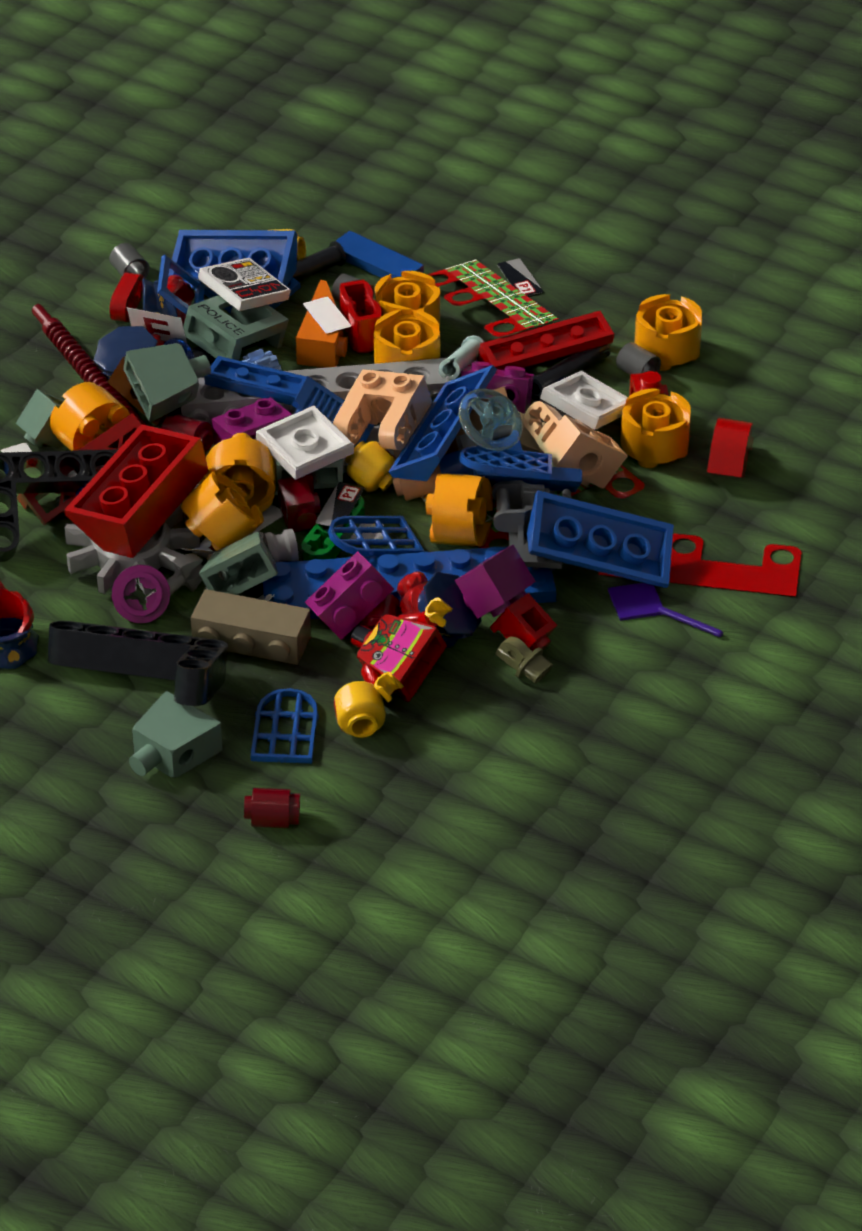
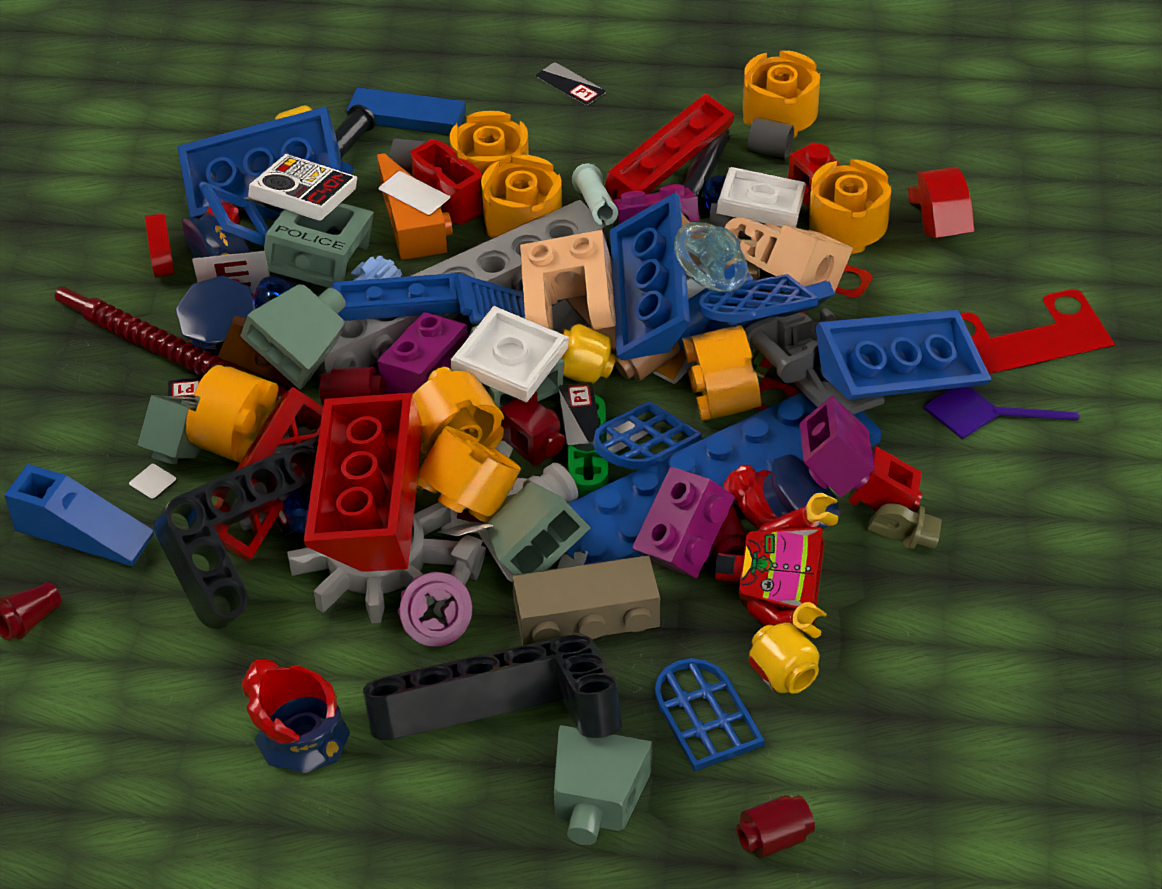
camera: 25 degrees left, 5 degrees up
dark grey beam [109,243,150,279] -> none
piece [427,260,559,337] -> none

